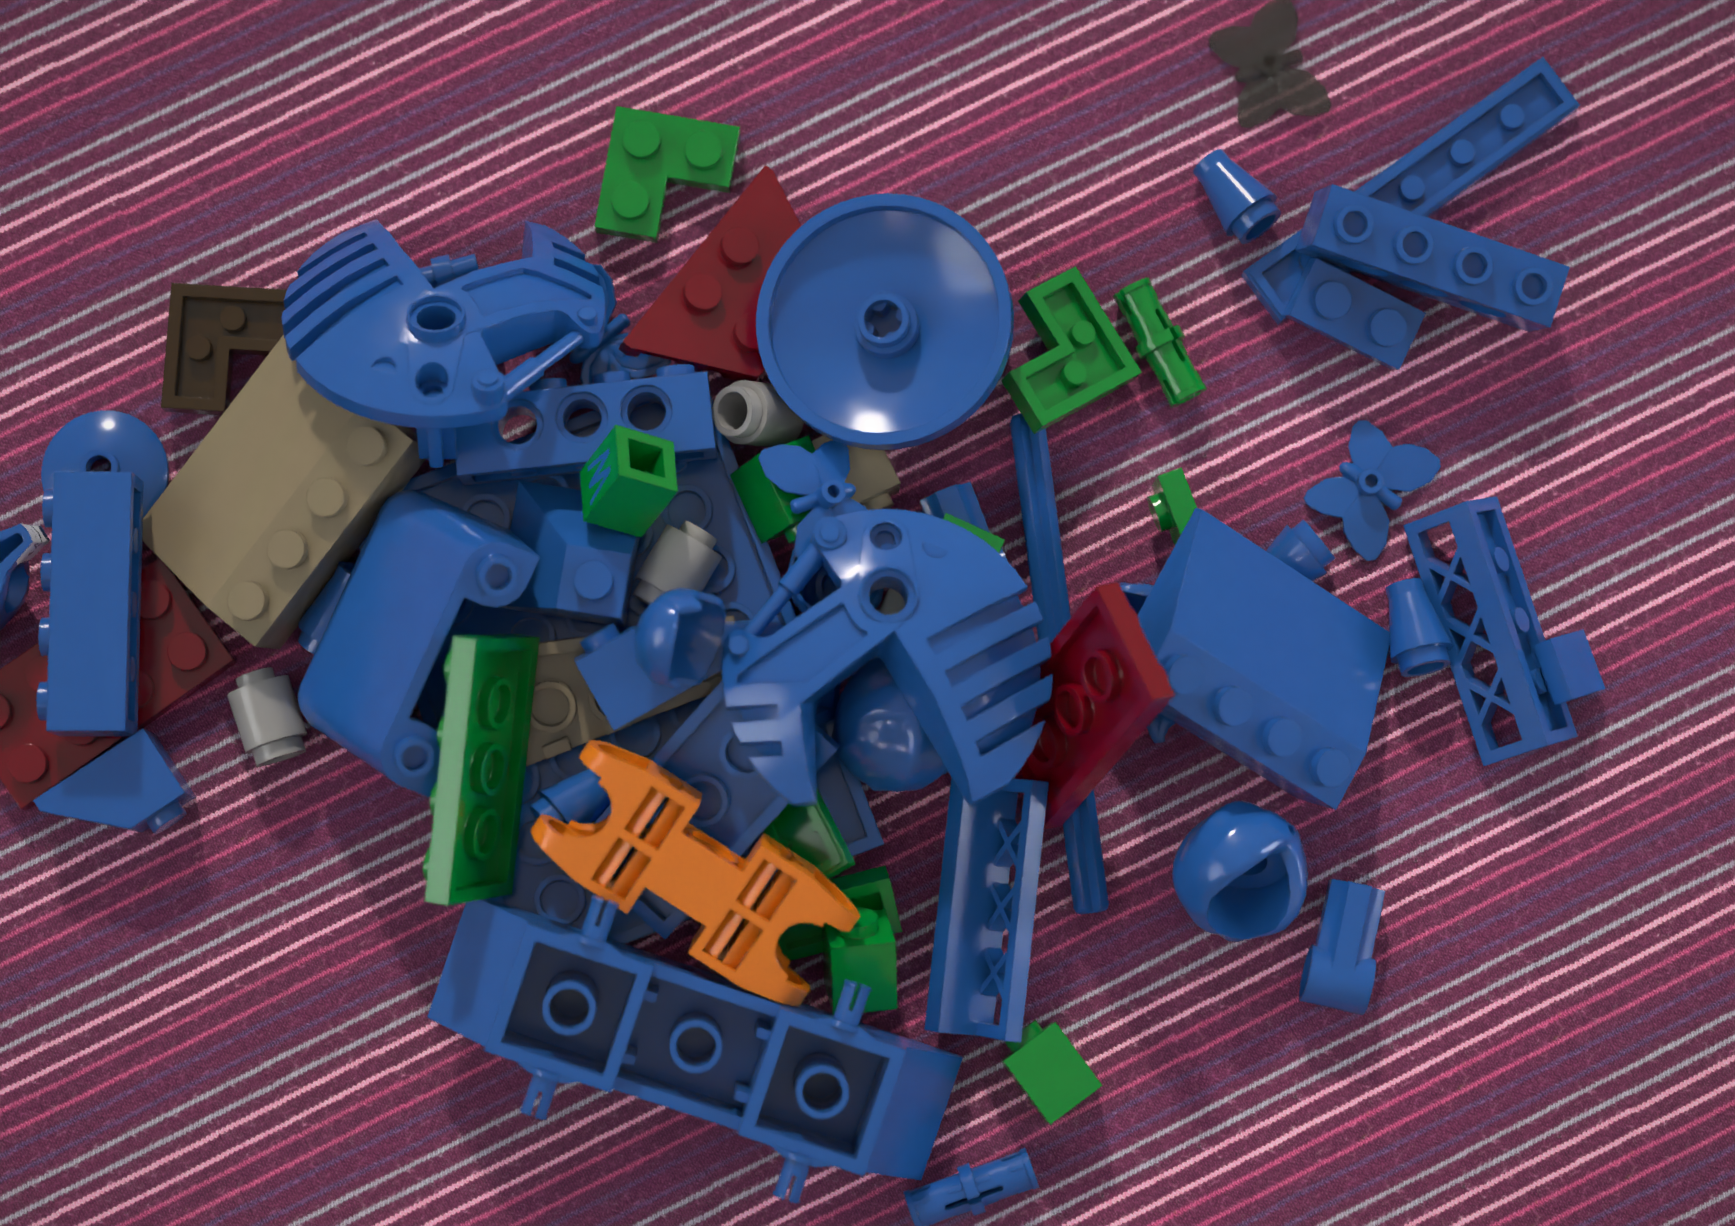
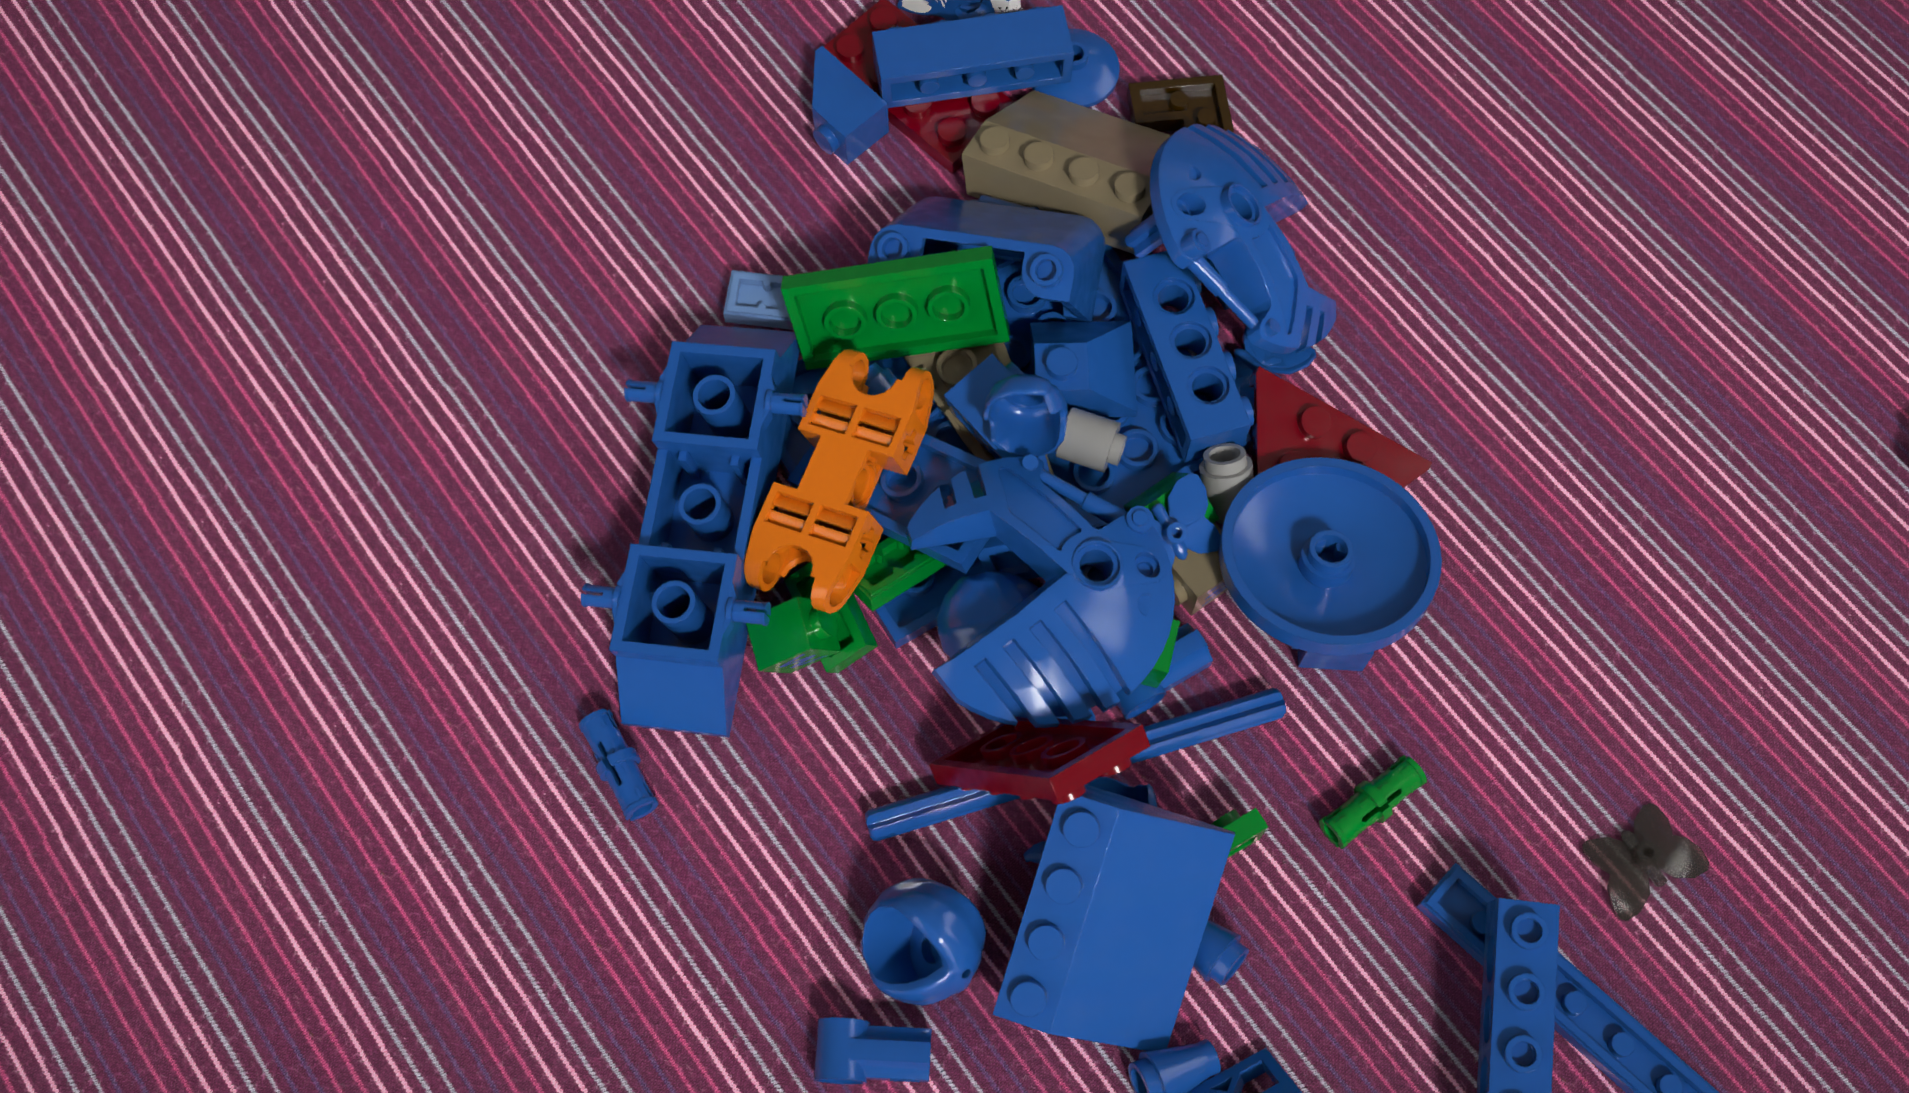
camera: 85 degrees right, 15 degrees down
light grey brick [227,667,308,767] -> none
green brick [580,425,678,537] -> none
green plate [594,106,740,243] -> none
blue fence [924,777,1049,1042] -> none
green brick [1000,1019,1103,1125] -> none
green plate [1001,266,1142,434] -> none
blue cone [1193,149,1281,244] -> none
blue plate [1283,258,1426,370] -> none
blue piece [1304,420,1441,561] -> none
none -> medium blue plate [723,270,794,330]

